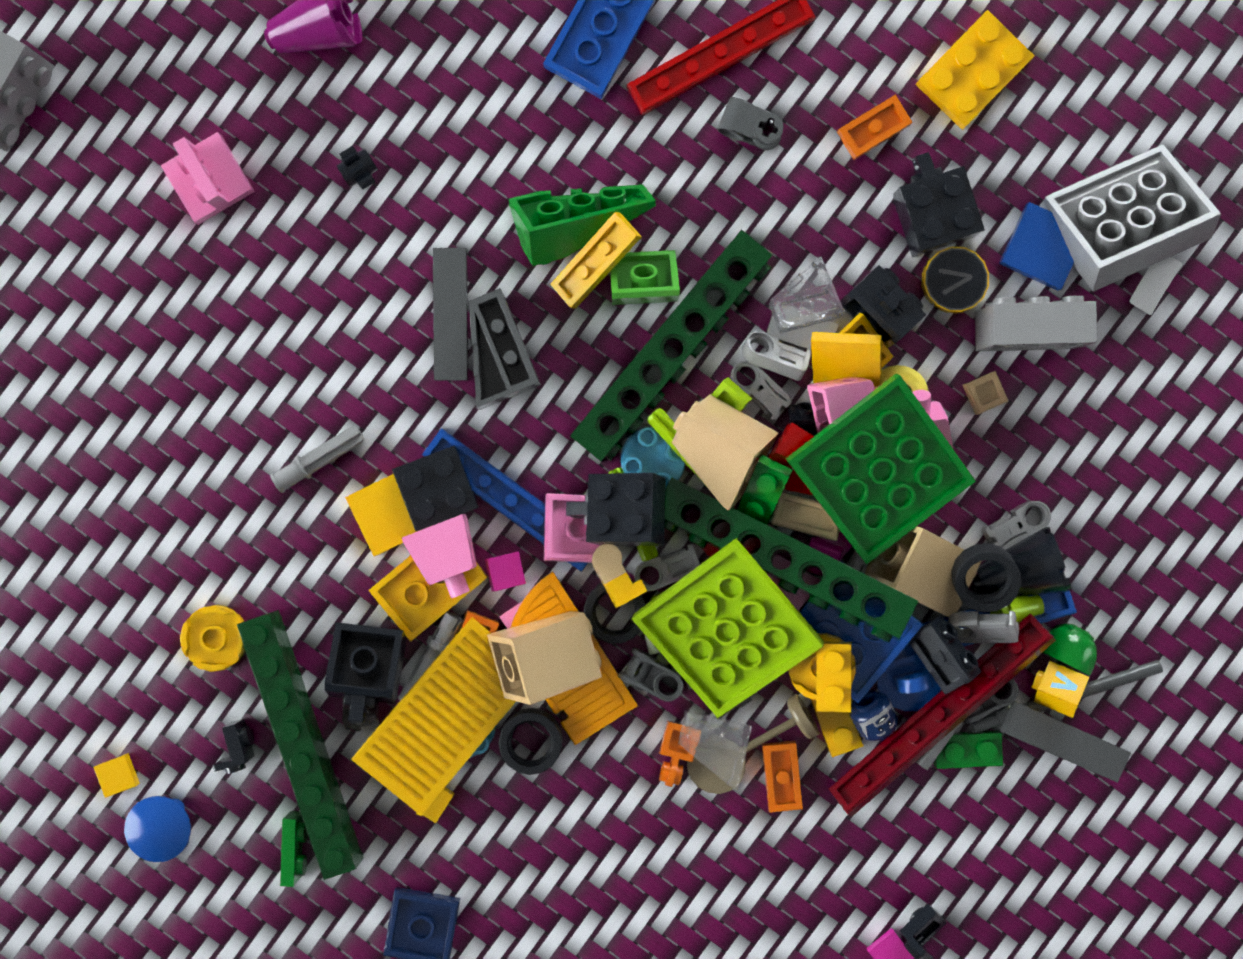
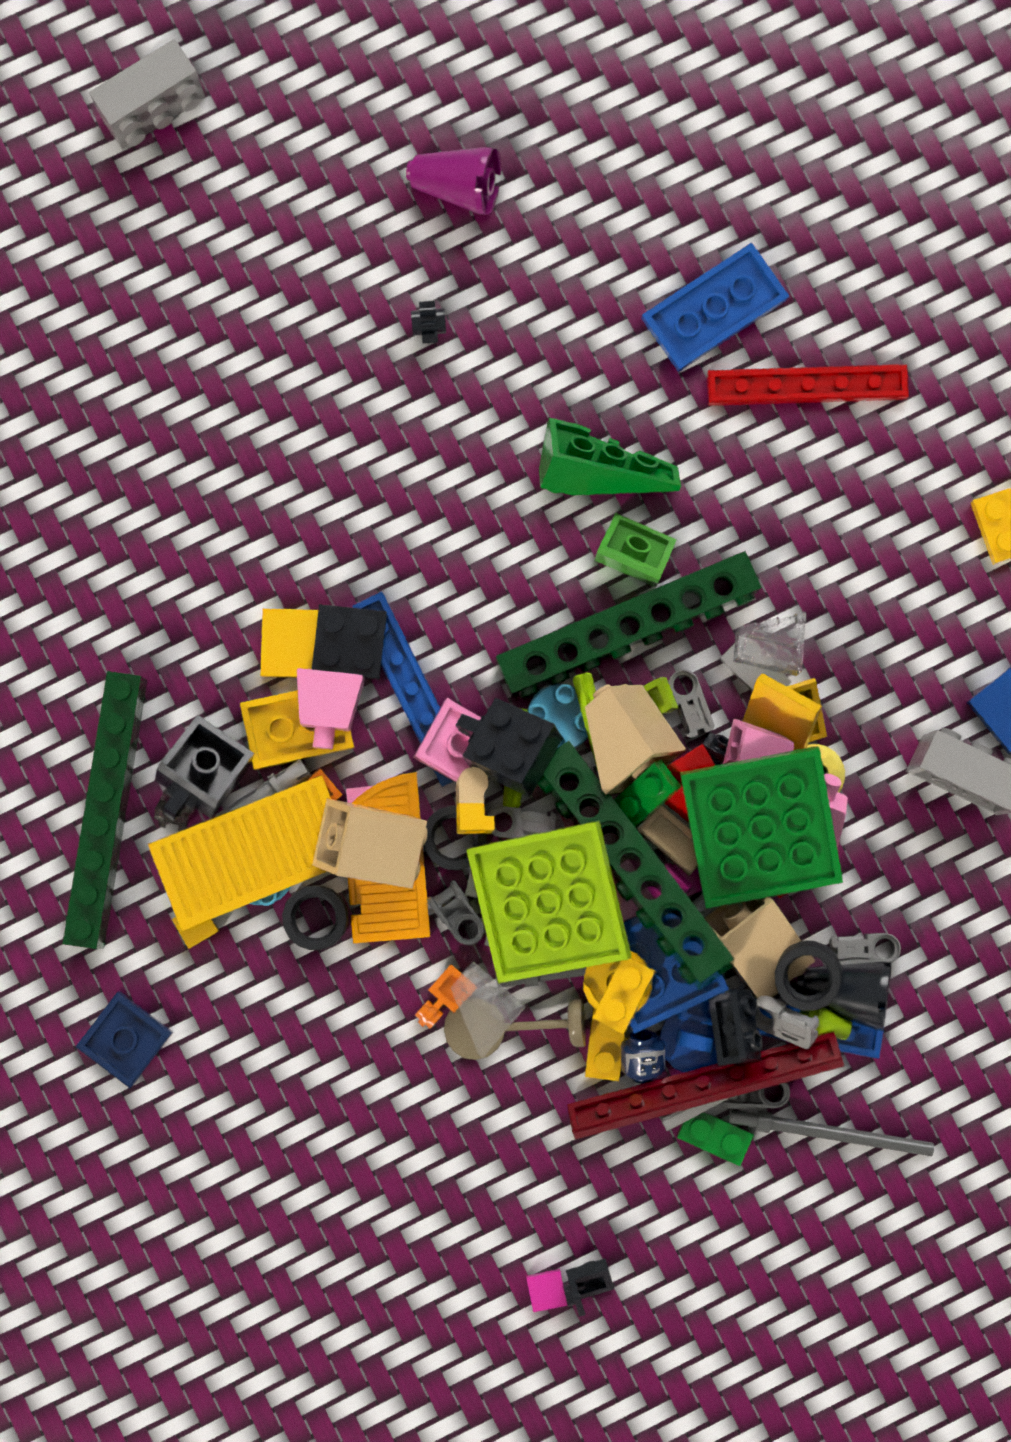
camera: 25 degrees right, 5 degrees down
bright pink bracket [161,132,255,225] -> none
yellow tile [180,605,246,672] -> none
black bracket [212,719,255,774] -> none
light grey axle [270,425,364,493] -> none
green plate [280,811,308,887] -> none
dark grey tile [433,248,468,381] -> none
dark grey wedge [469,288,541,410] -> none
dark pink tile [485,551,526,592] -> none
yellow plate [550,212,642,308] -> none
dark grey piece [717,97,784,150] -> none
light grey piece [742,331,811,381] -> none
orange plate [762,740,803,812] -> none
orange plate [837,94,913,160] -> none
black hinge [838,265,926,348] -> none
black hinge [893,152,985,258] -> none
black tile [921,247,989,313] -> none
tan tile [962,371,1008,415] -> none
dark grey tile [1000,701,1131,783] -> none
yellow brick [1031,661,1089,718] -> none
green helmet [1043,623,1097,676] -> none

